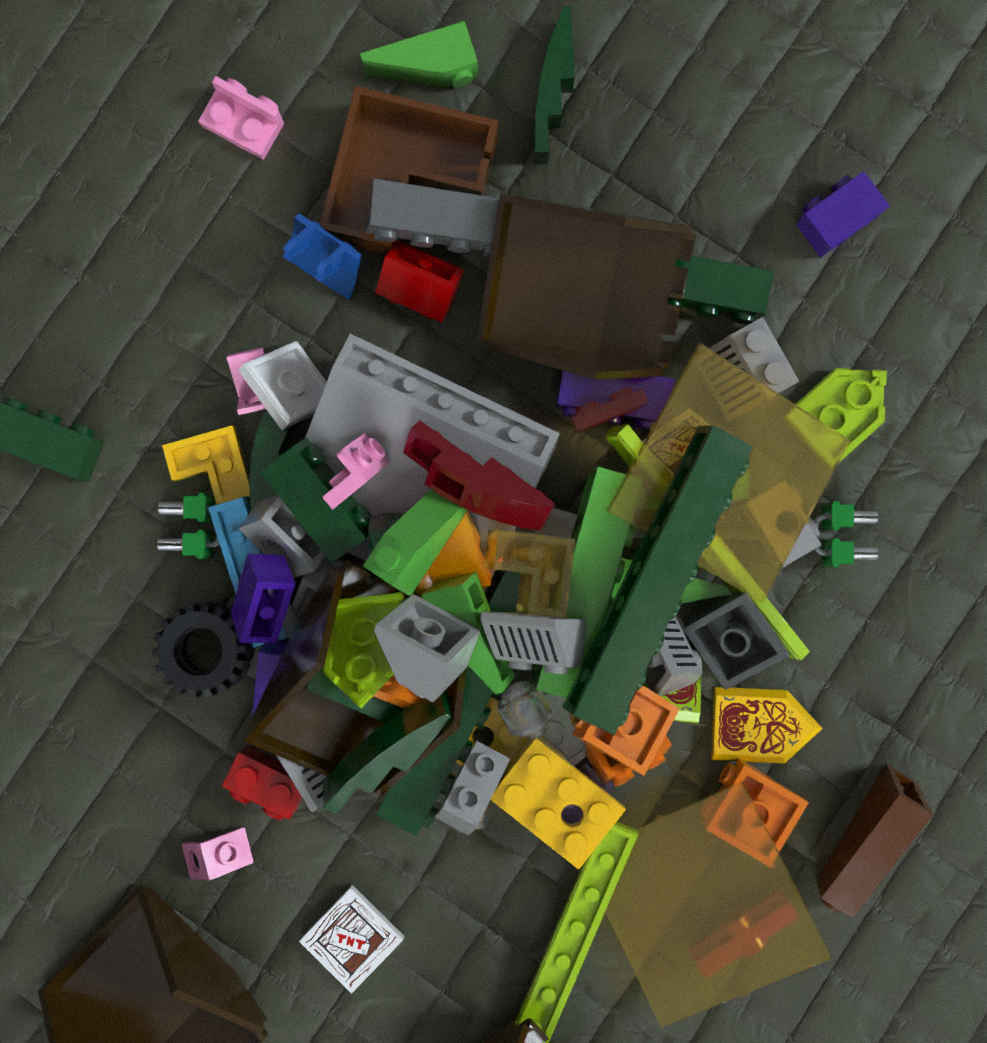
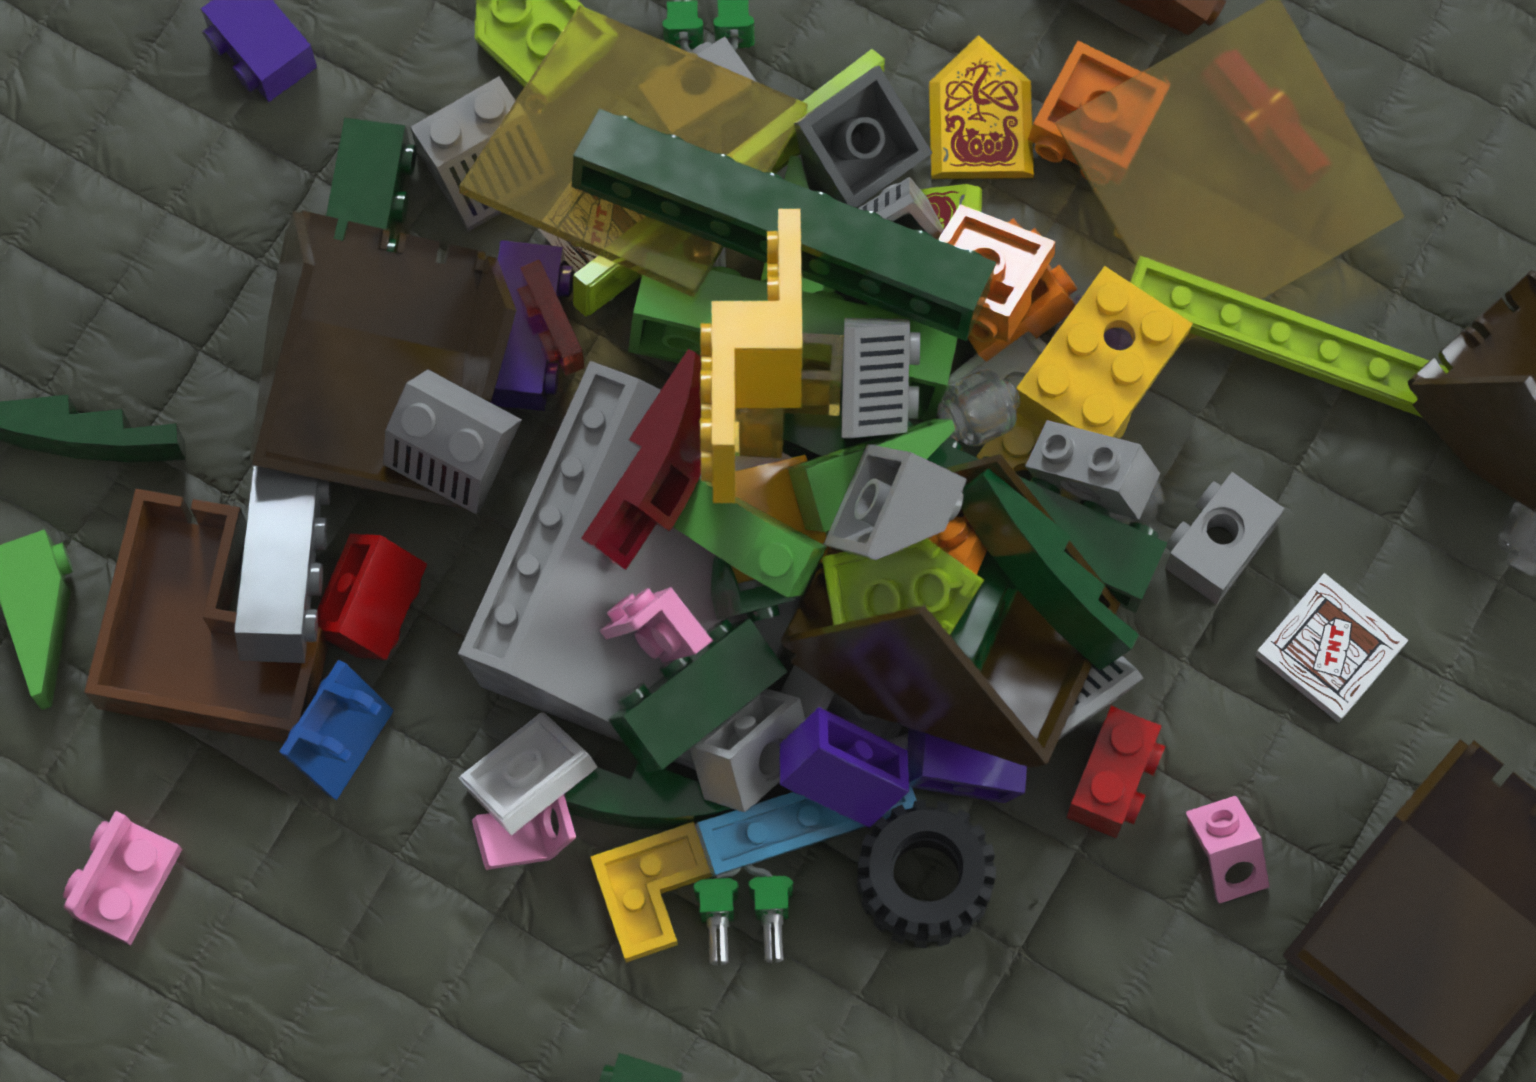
camera: 90 degrees left, 15 degrees down
none -> light grey slope [383,370,522,514]
none -> yellow bracket [700,209,802,503]
none -> light grey brick [1165,472,1285,605]

